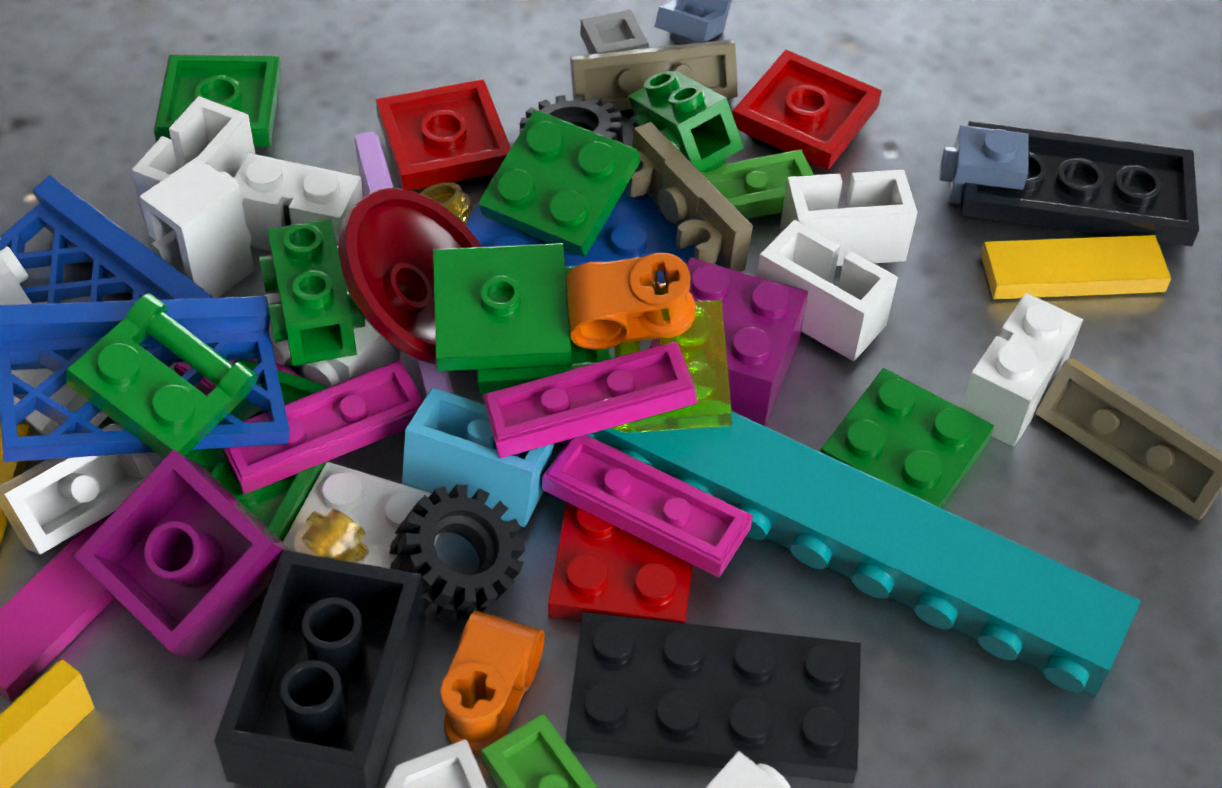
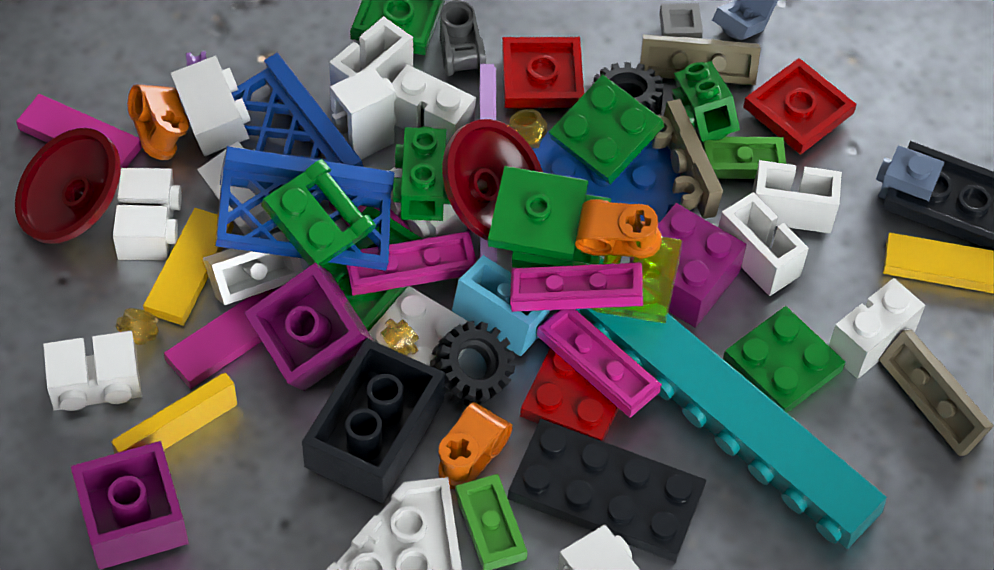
camera: 15 degrees right, 5 degrees up
none -> dark grey piece [440,0,486,76]

